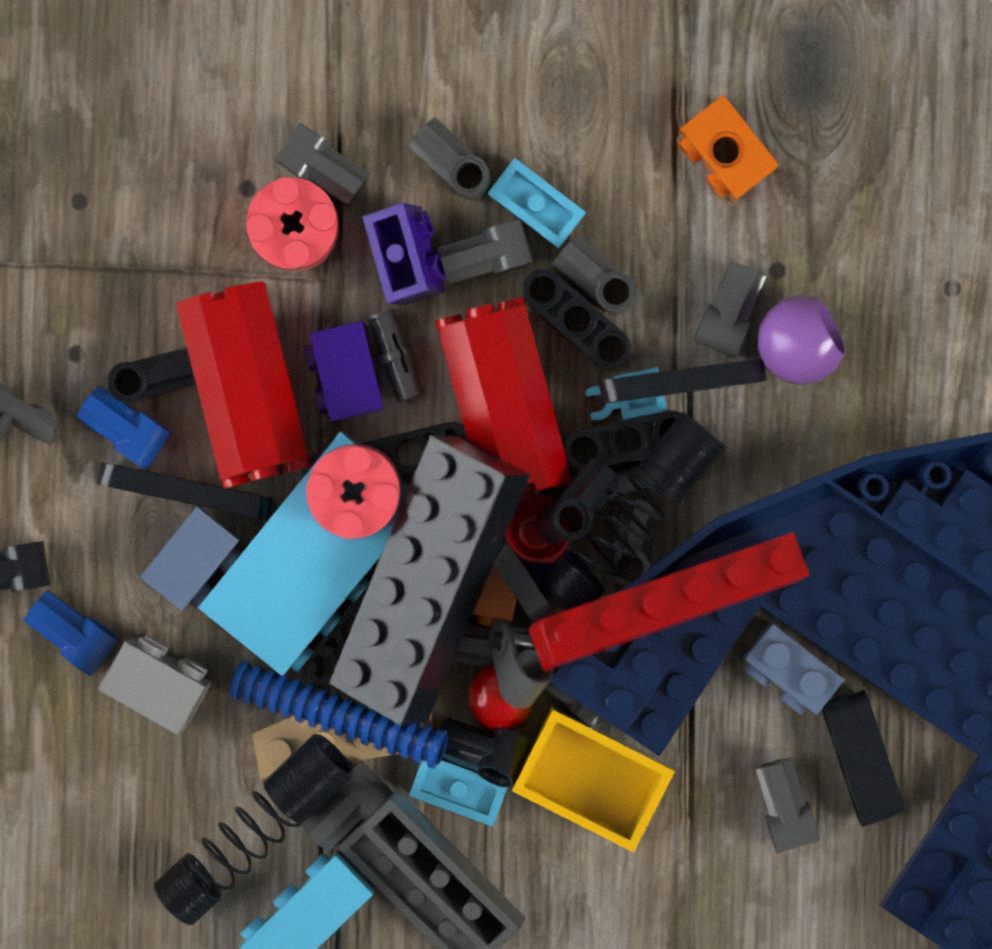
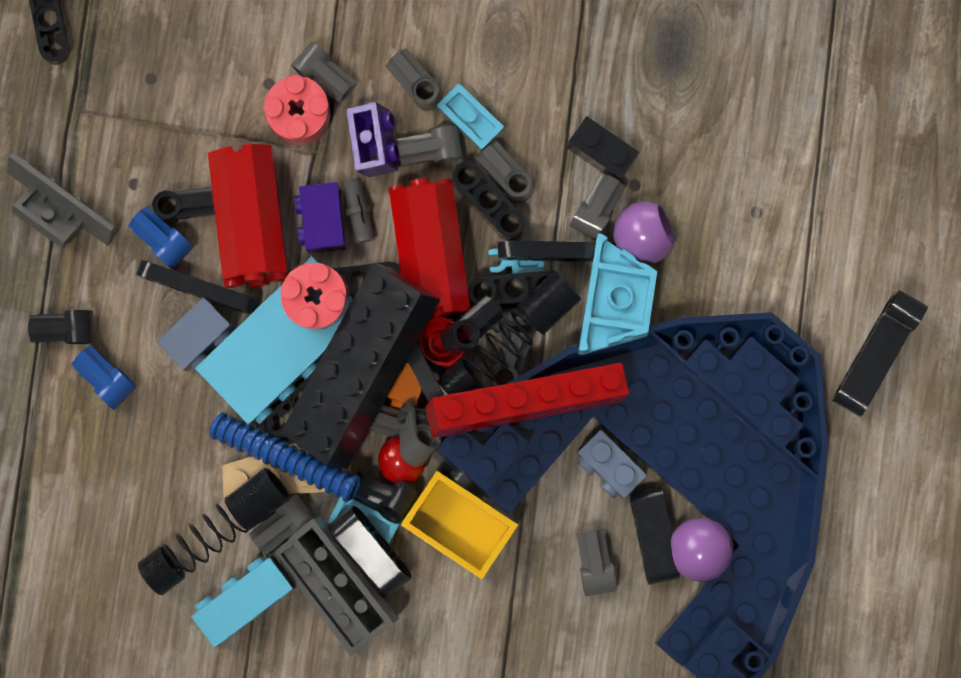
camera: 10 degrees right, 5 degrees down
light grey brick [98,635,213,735] -> none
orange brick [678,95,779,203] -> none
none -> beam [328,506,412,599]
none -> black brick [567,116,639,182]
none -> medium azure wing [578,234,657,355]
none -> medium lavender helmet [671,518,733,582]

